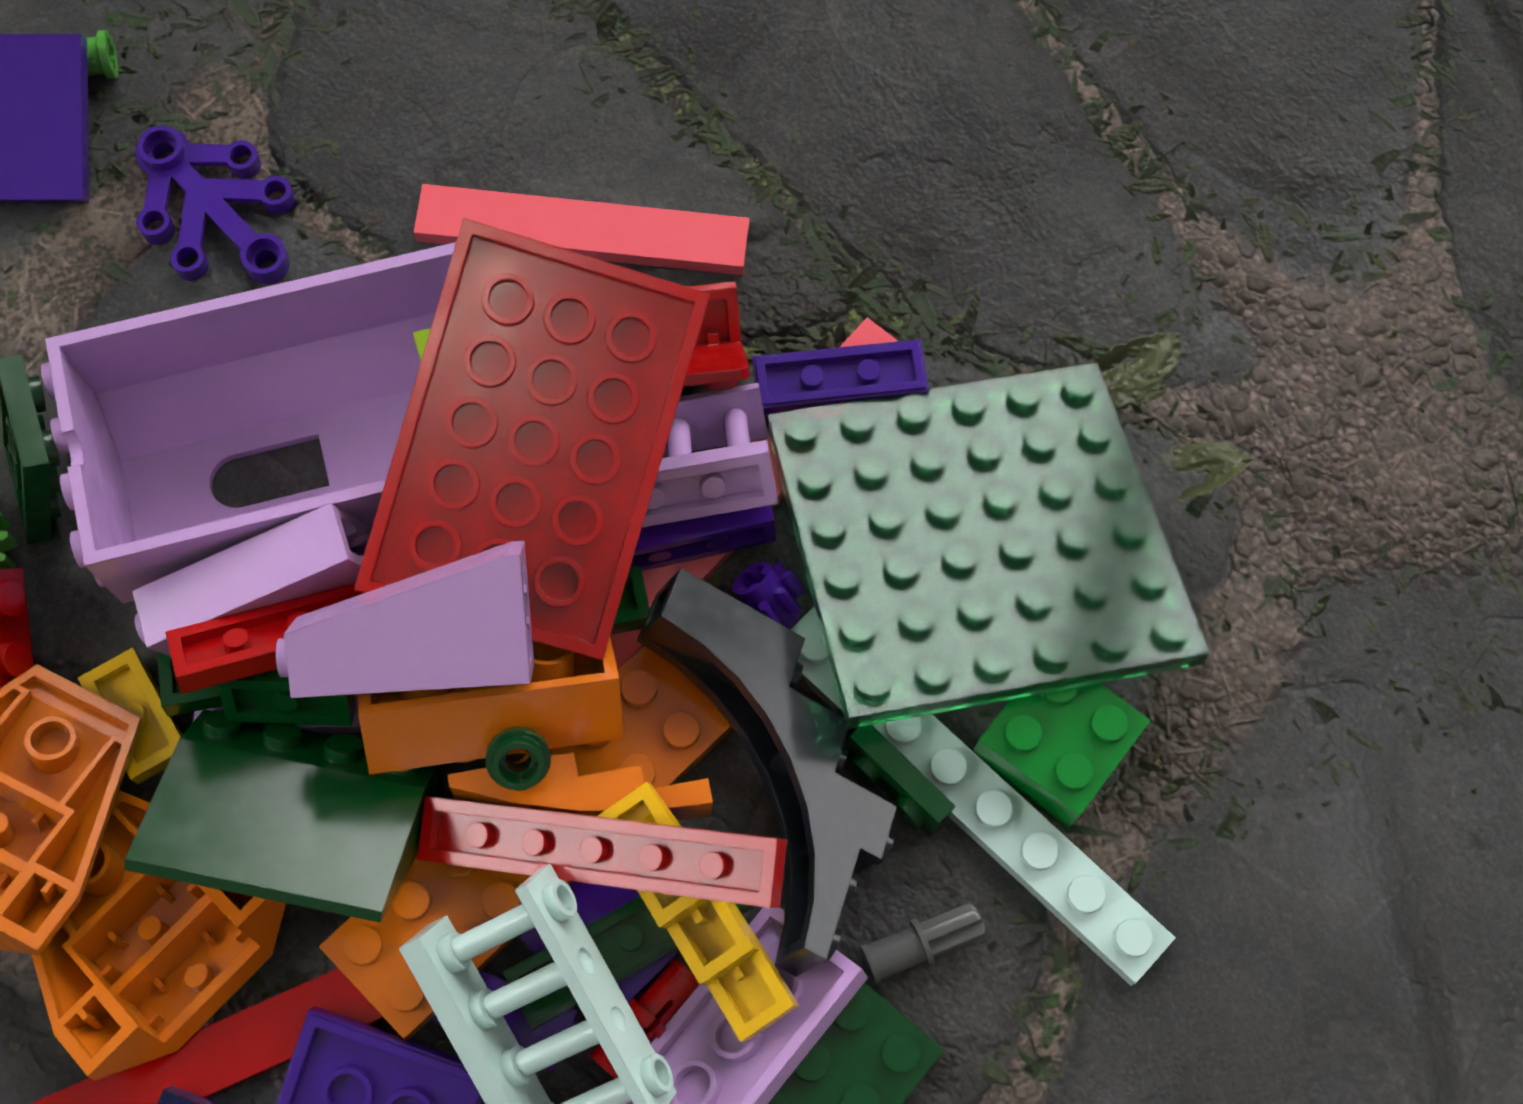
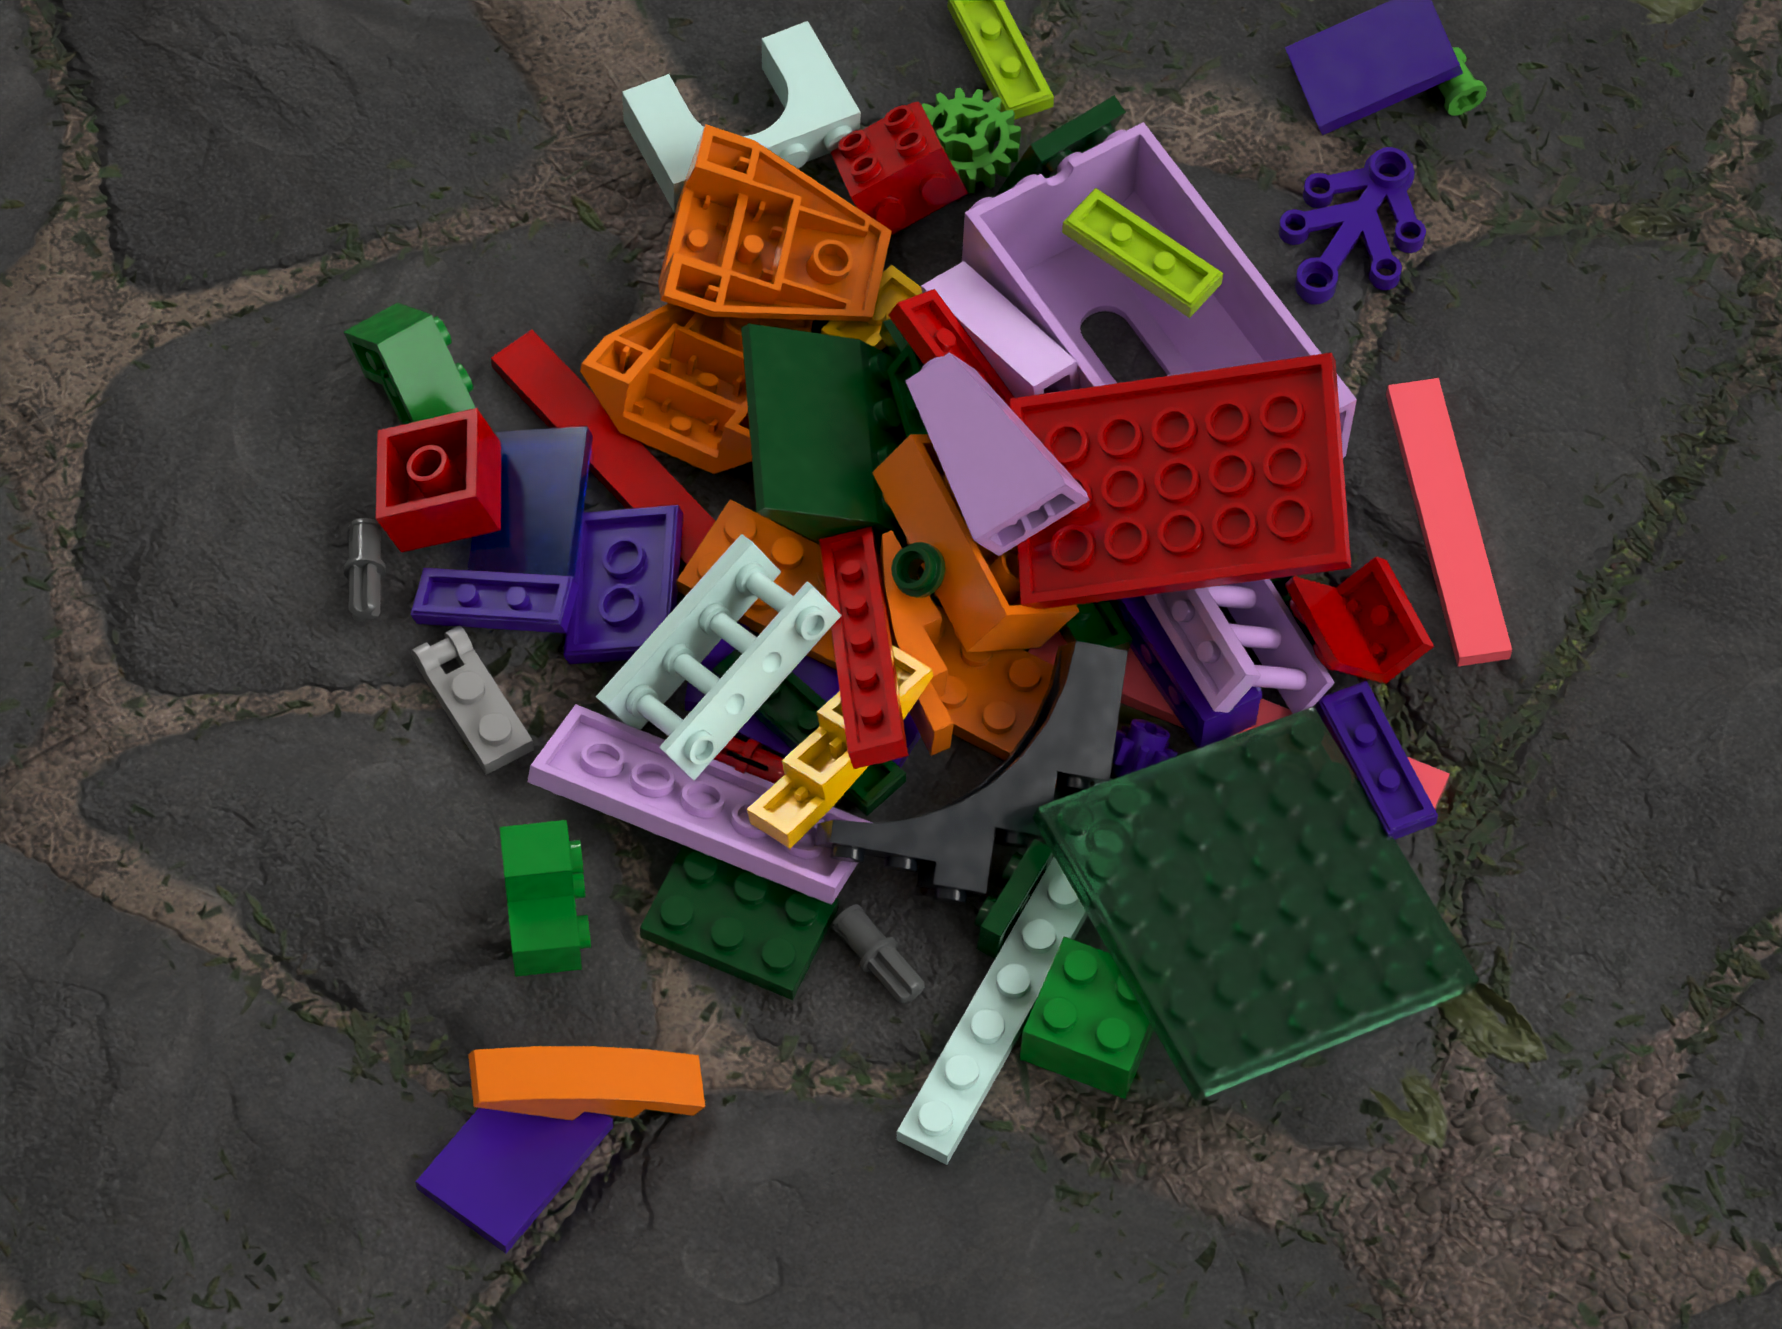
camera: 75 degrees right, 10 degrees down
none -> lime tile [1062,188,1223,318]

